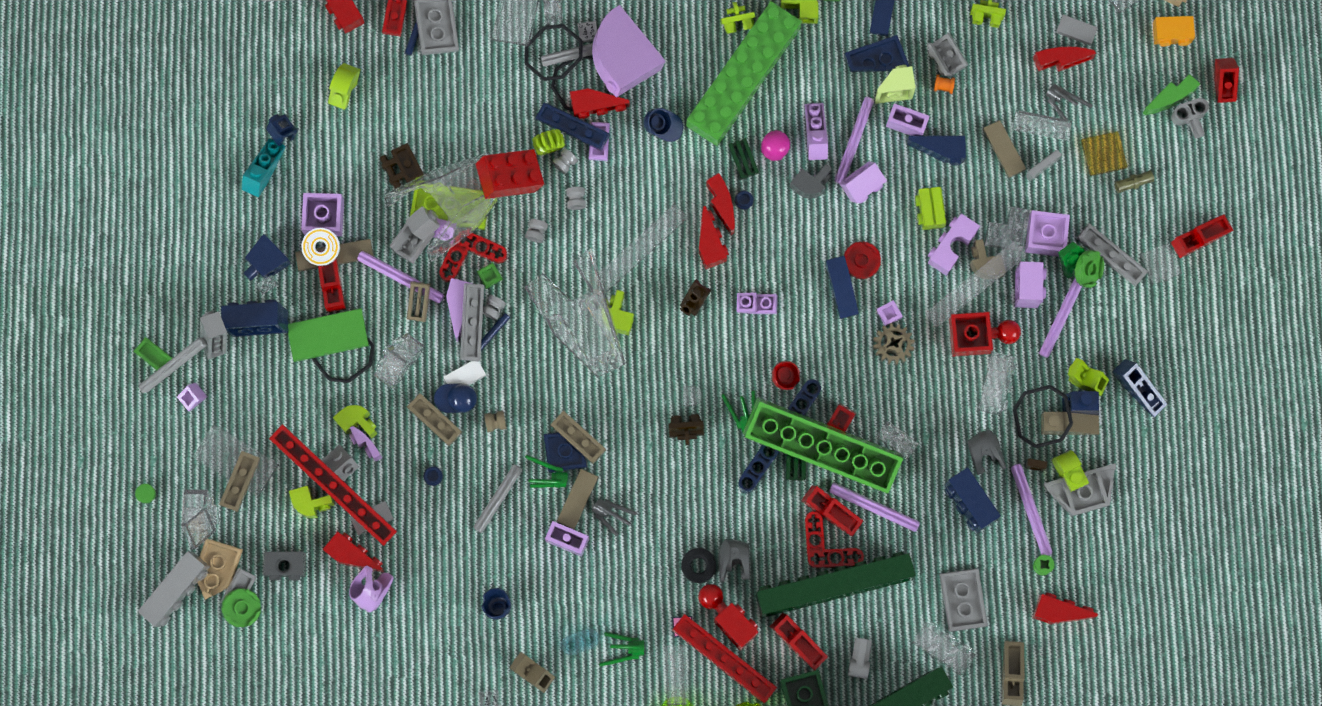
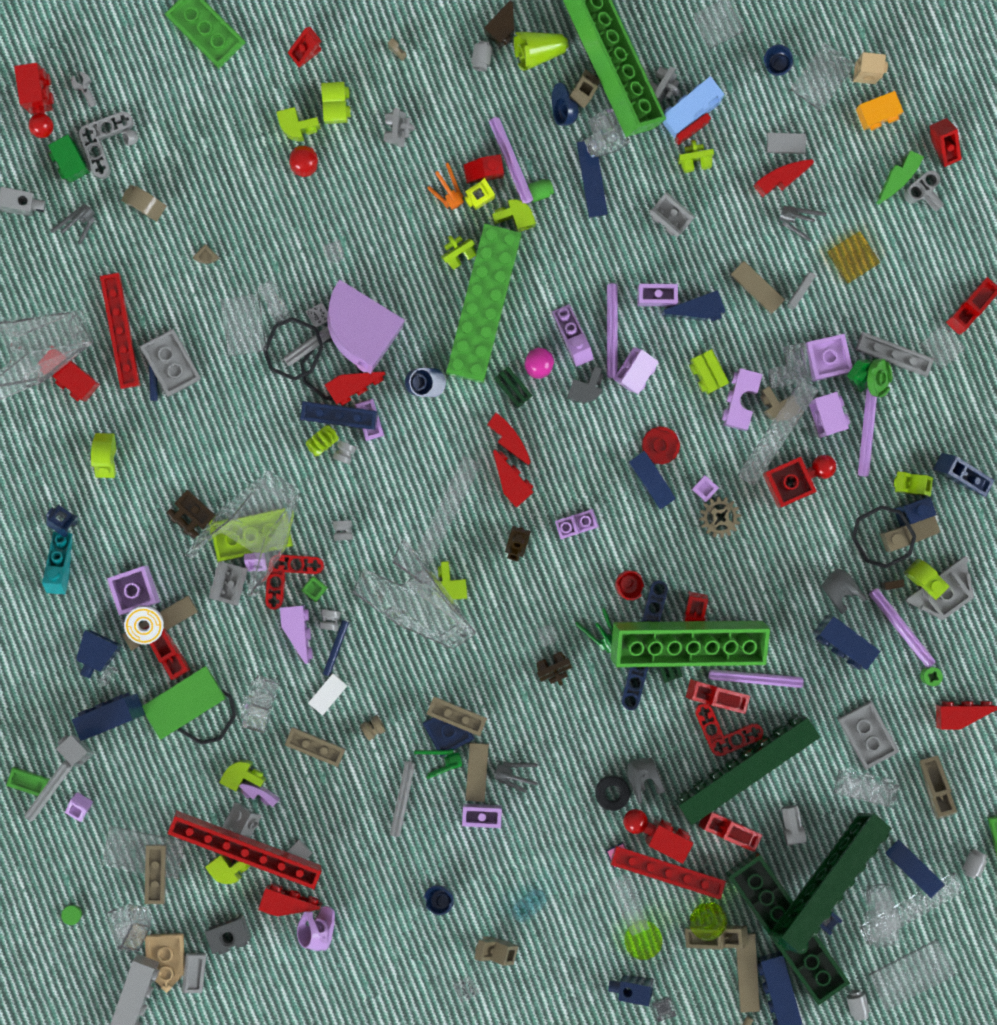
camera: 20 degrees left, 10 degrees up
bright green tile [221,588,261,627] -> none
lavender axle [357,251,444,303] -> none
light grey brick [405,206,440,241] -> none
dark tan tile [407,281,431,322] -> none
dark blue plate [423,467,443,486] -> none
dark blue cap [434,383,477,413] -> none
light grey tile [460,283,484,362] -> none
red brick [475,149,544,199] -> none
light grey wheel [566,187,586,210] -> none
green plant [599,632,644,666] -> none
dark blue plate [735,191,754,210] -> none
dark blue wing [844,35,910,72] -> none
yellowish green slope [874,65,916,104] -> none
clear bracket [877,421,919,459] -> none
orange bush [934,75,955,94] -> none
clear brick [977,352,1017,416] -> none
clear plate [1012,110,1072,141] -> none
olive pin [1114,170,1154,193] -> none

